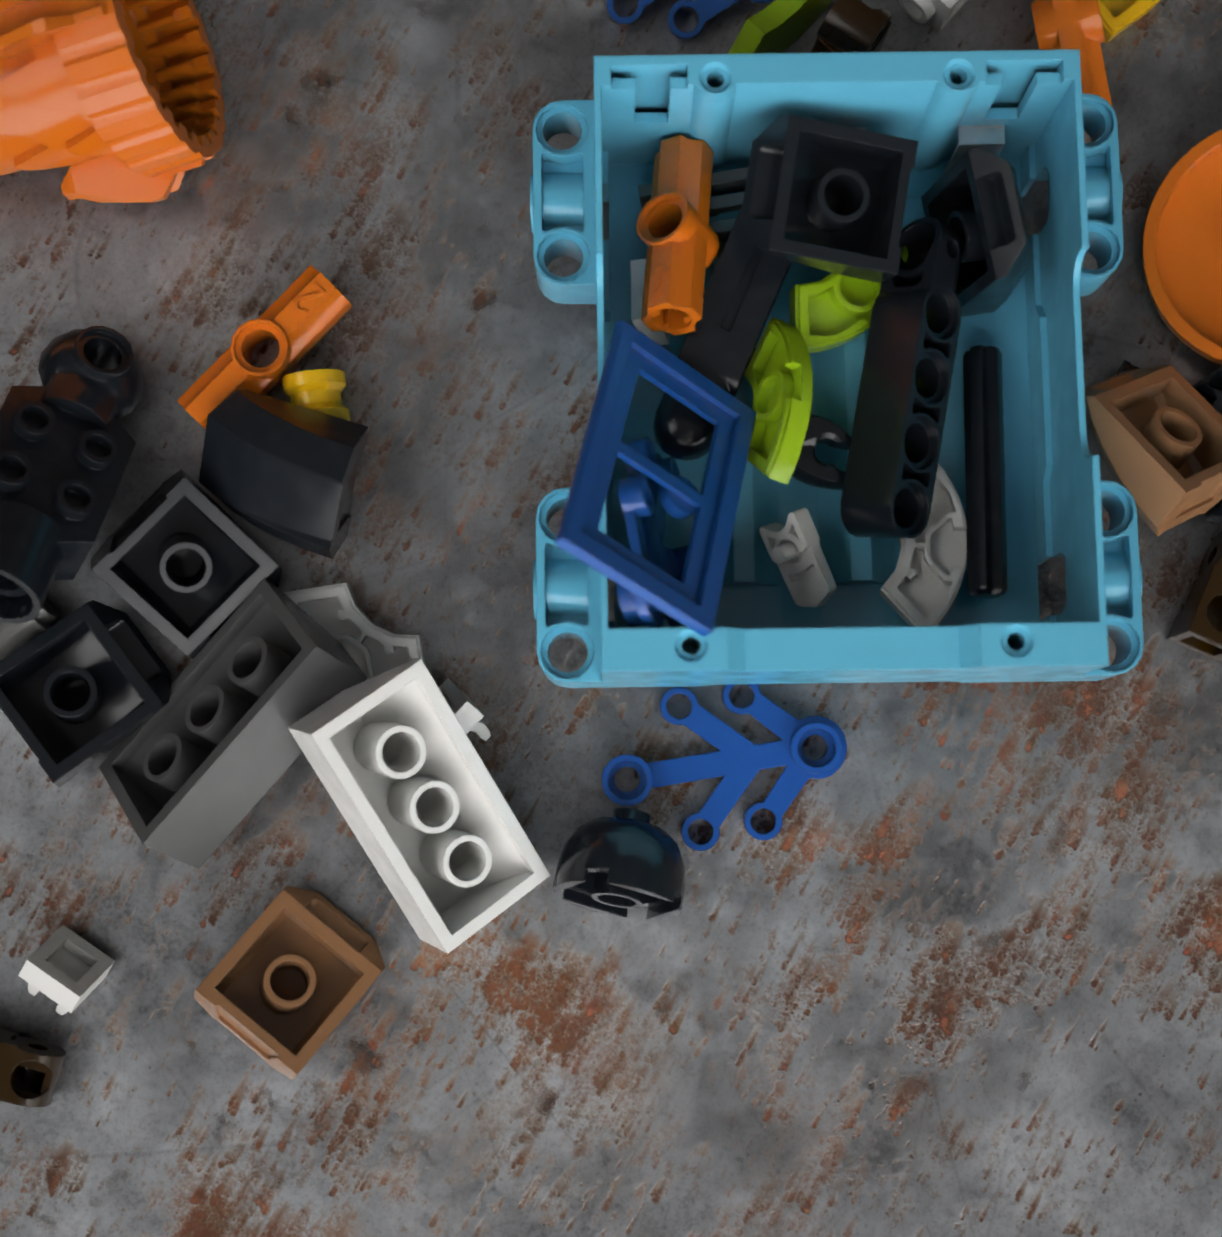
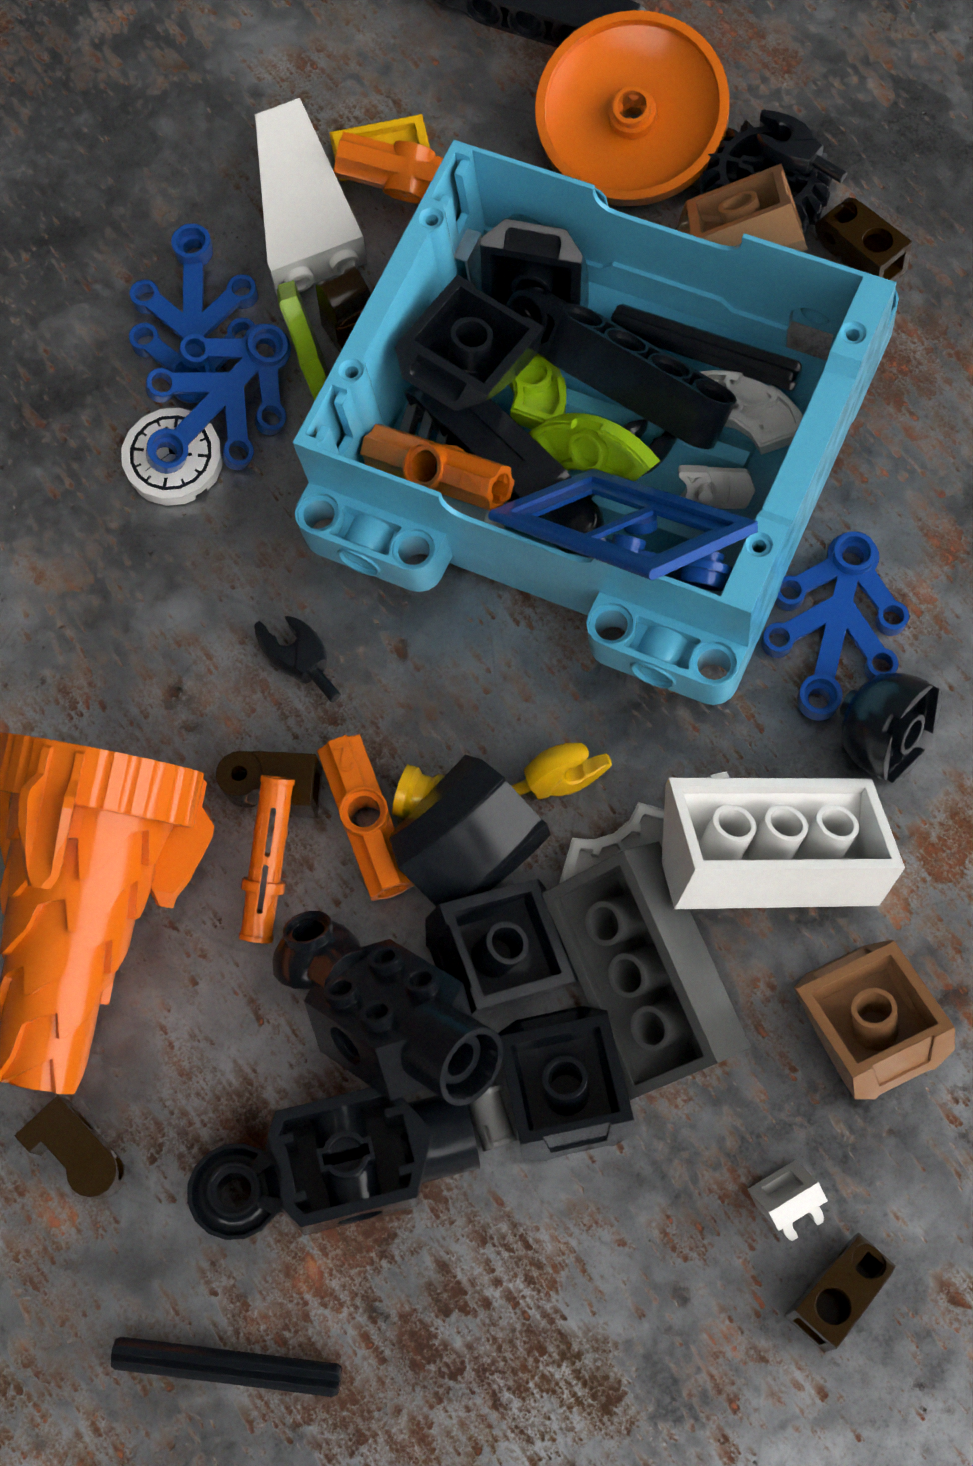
camera: 60 degrees left, 15 degrees down
none -> dark brown leg [216,751,323,819]
none -> orange pin [239,775,295,943]
none -> black hand [254,616,341,702]
none -> yellow hand [511,743,612,800]

